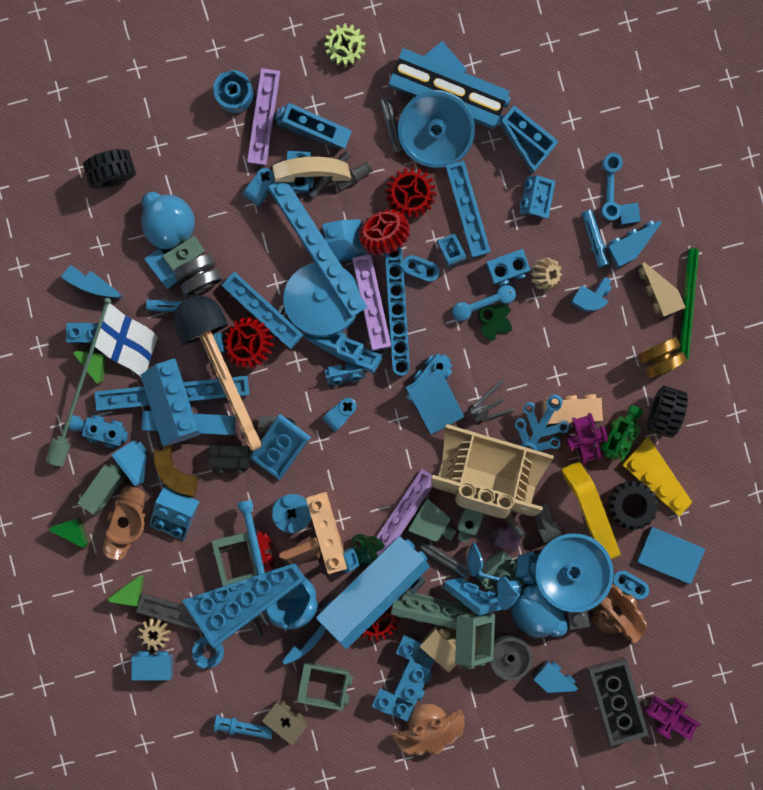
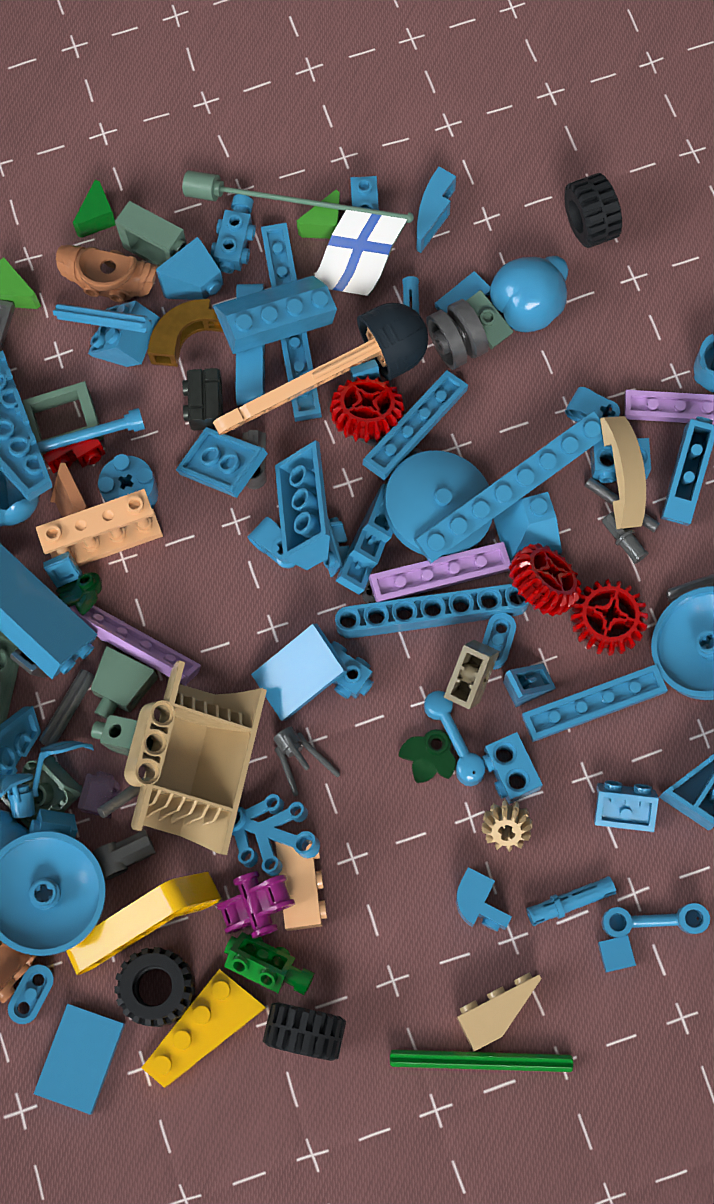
camera: 90 degrees right, 15 degrees down
dark azure slope [606,220,661,269] -> none
pearl gold wheel [637,337,687,379] -> none
none -> dark azure axle [53,304,152,333]
none -> dark azure slope [275,440,330,570]
none -> dark tan brick [444,640,500,710]

